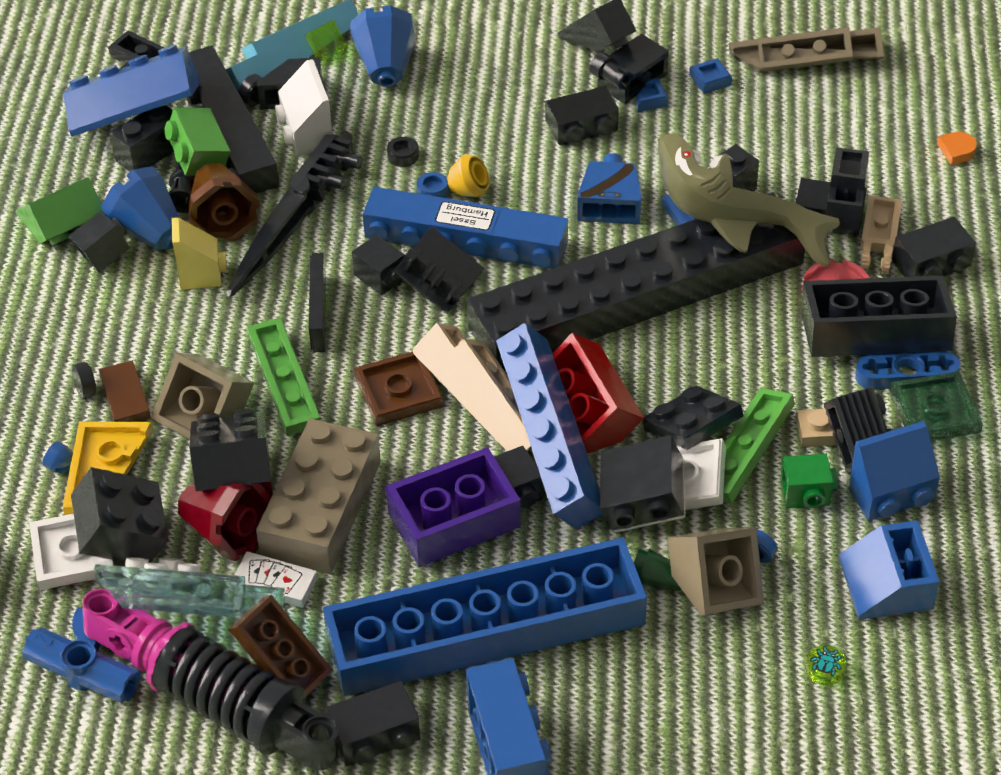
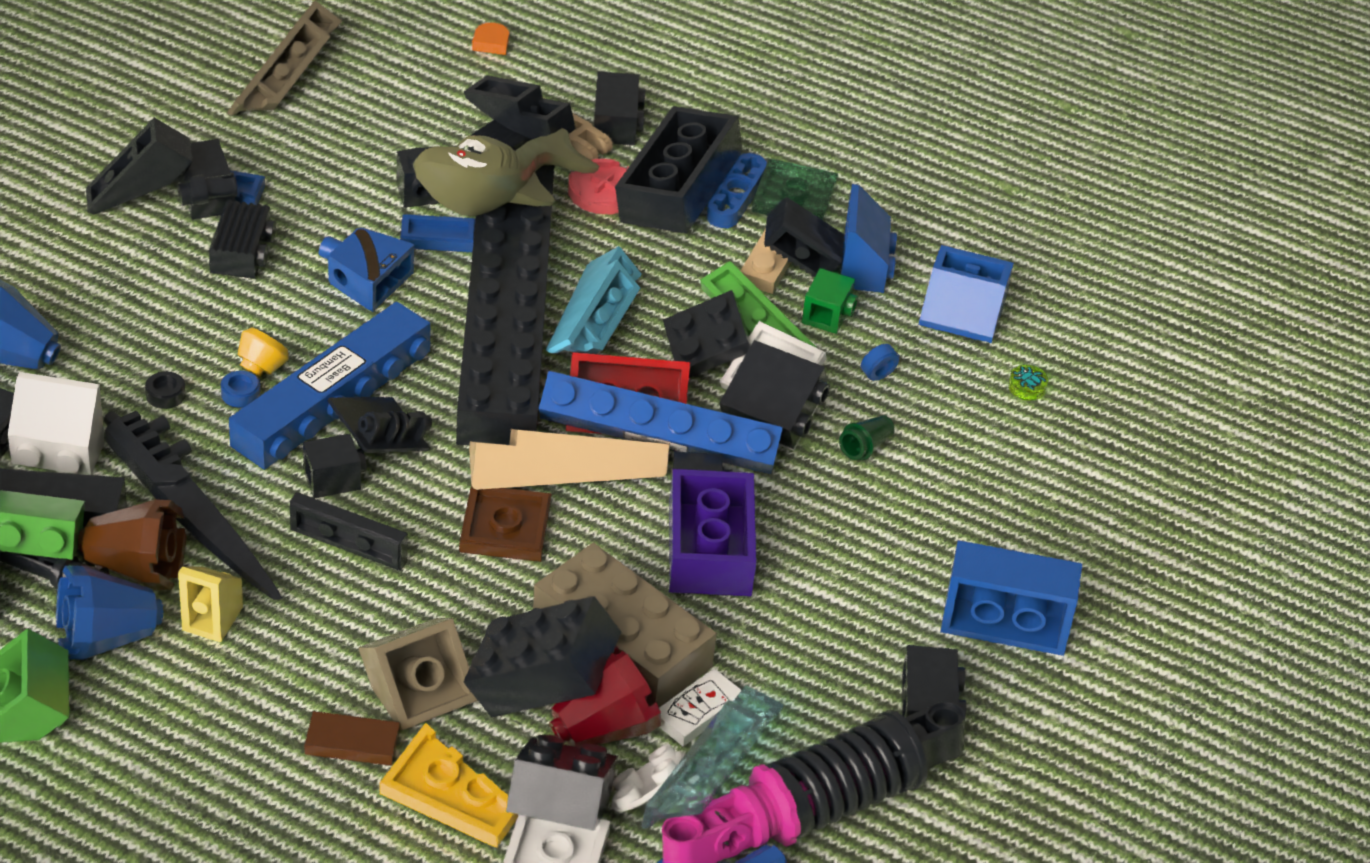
camera: 70 degrees left, 5 degrees down
blue hinge [42,441,73,473] -> none
black brick [68,212,130,273] -> none
black tile [72,361,96,399] -> none
reddish brown piece [228,595,333,696] -> none
bright green plate [247,318,321,436] -> none
blue brick [323,537,647,697] -> none
dark tan slope [668,527,764,615] -> none
blue tile [689,58,732,94] -> none
none -> medium azure wedge [546,246,641,354]

